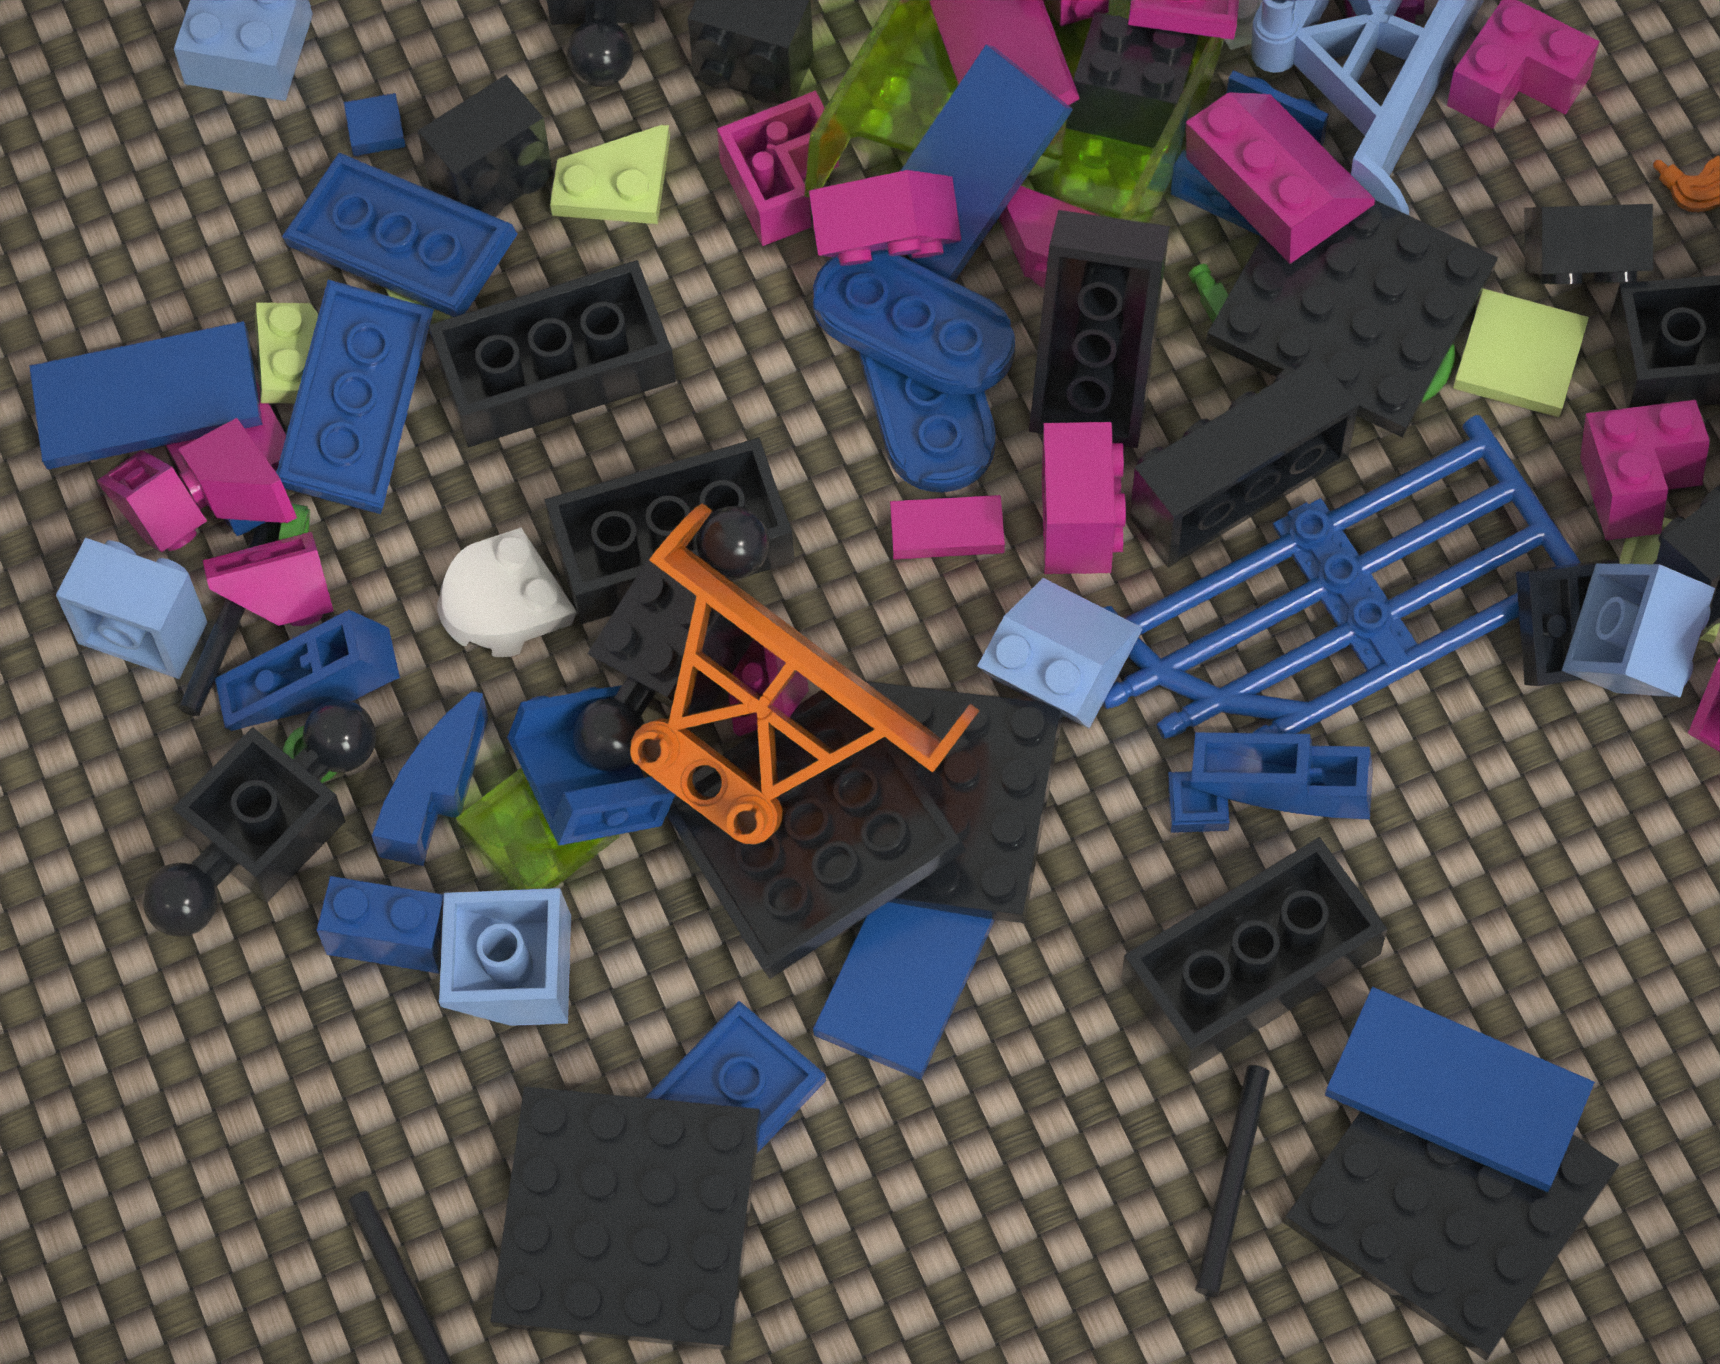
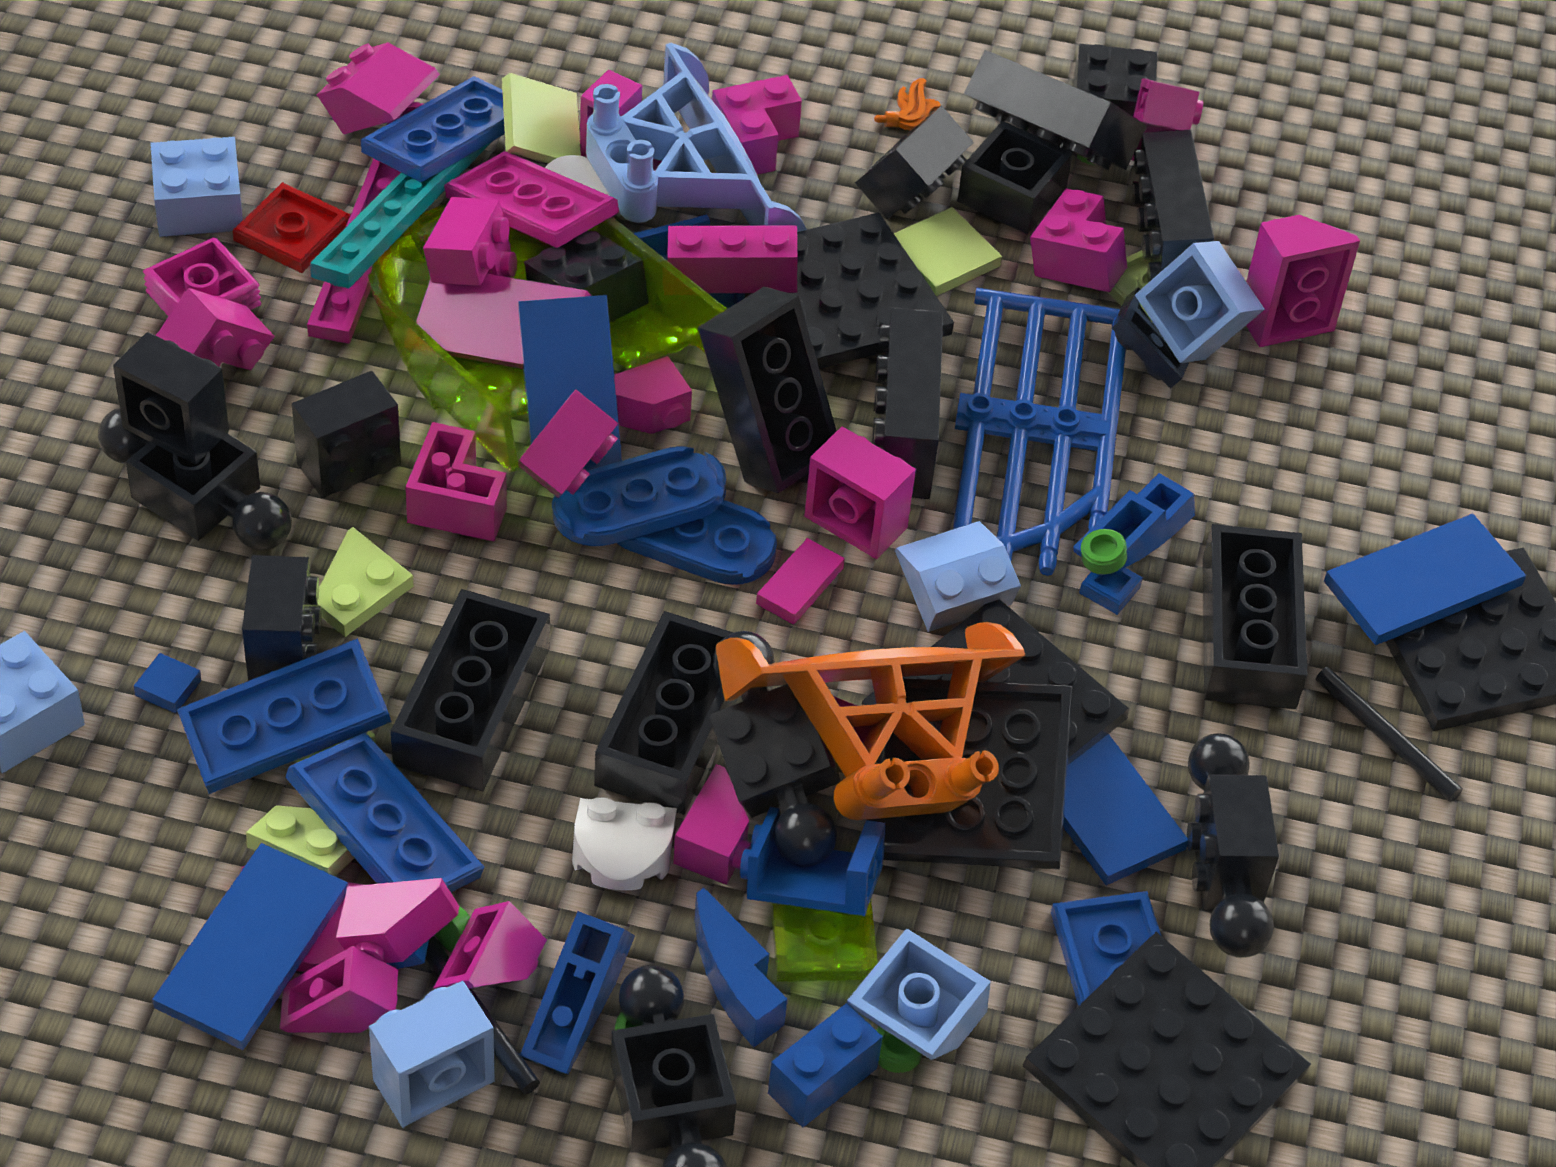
camera: 60 degrees left, 15 degrees down
none -> dark pink slope [673,764,751,885]
none -> bright green tile [1081,529,1127,575]
none -> black brick [1187,733,1279,958]

